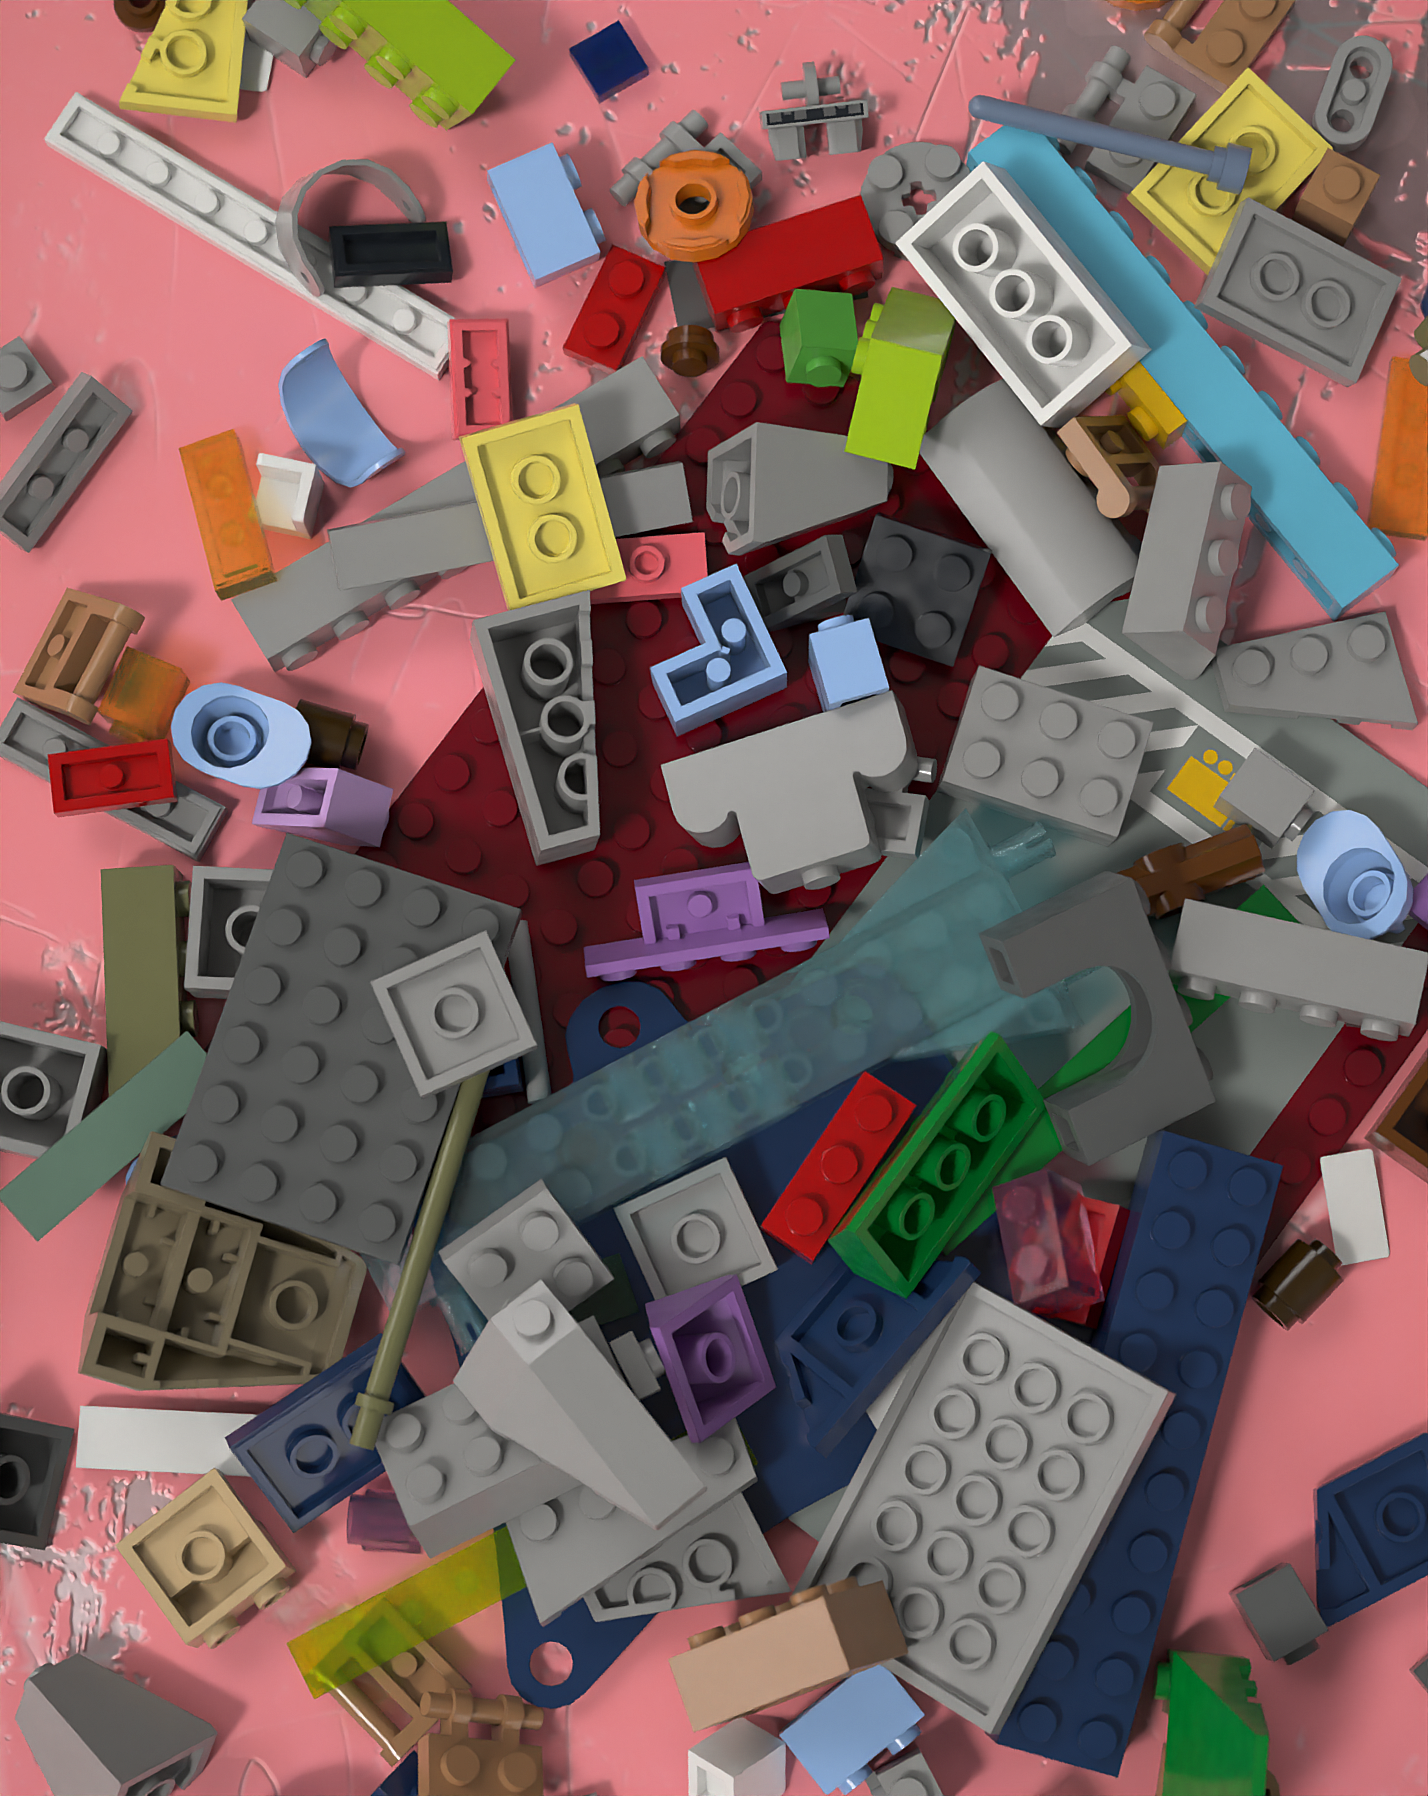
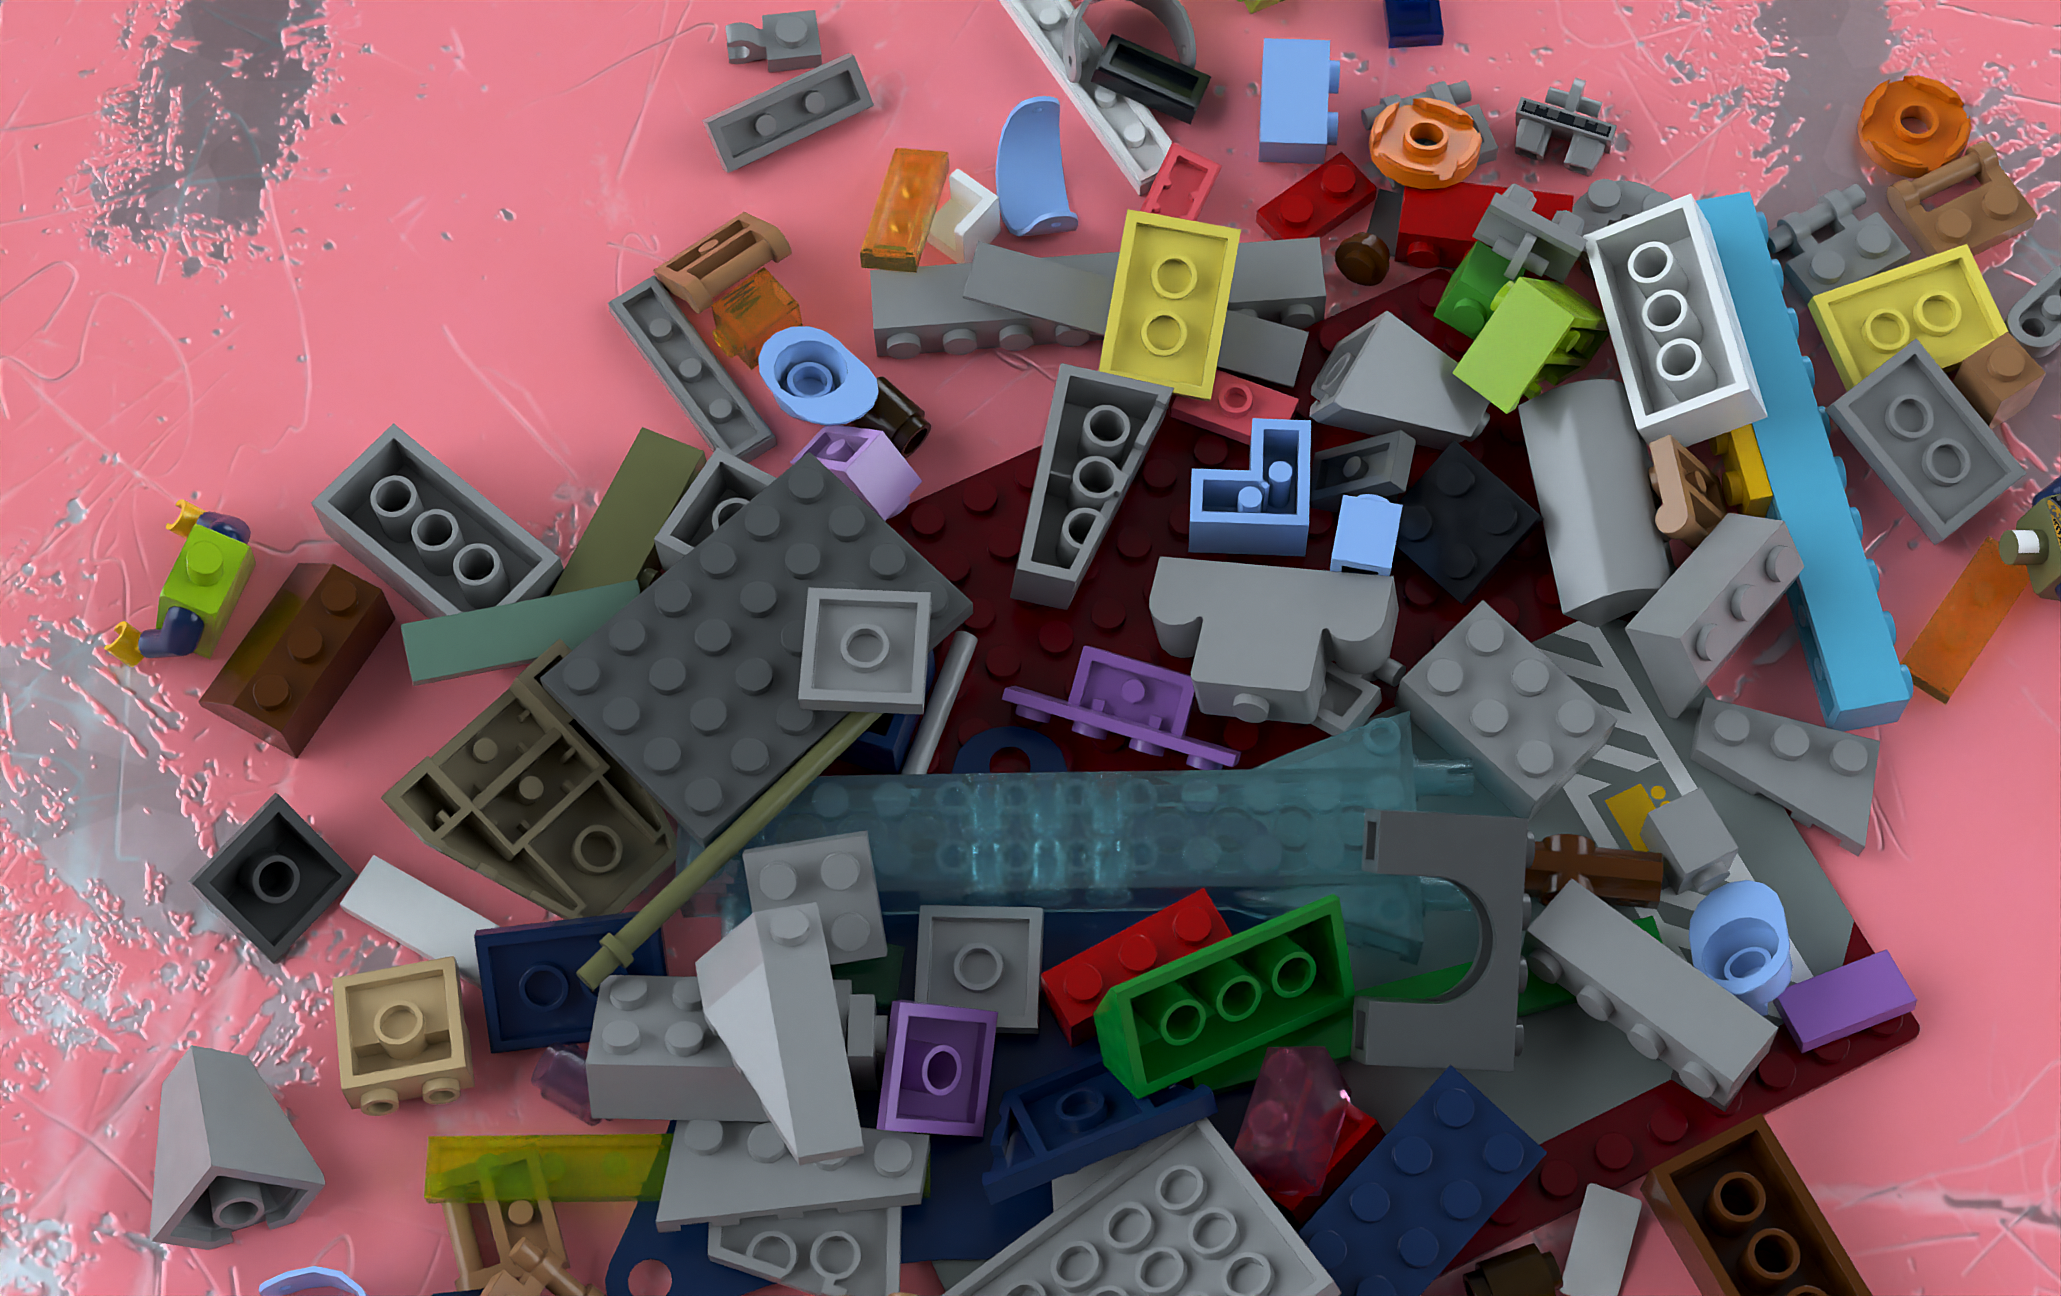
camera: 25 degrees right, 15 degrees down
red plate [47,738,178,818] -> none
sand blue piece [968,95,1252,195] -> none
none -> light grey hips [1472,183,1588,284]

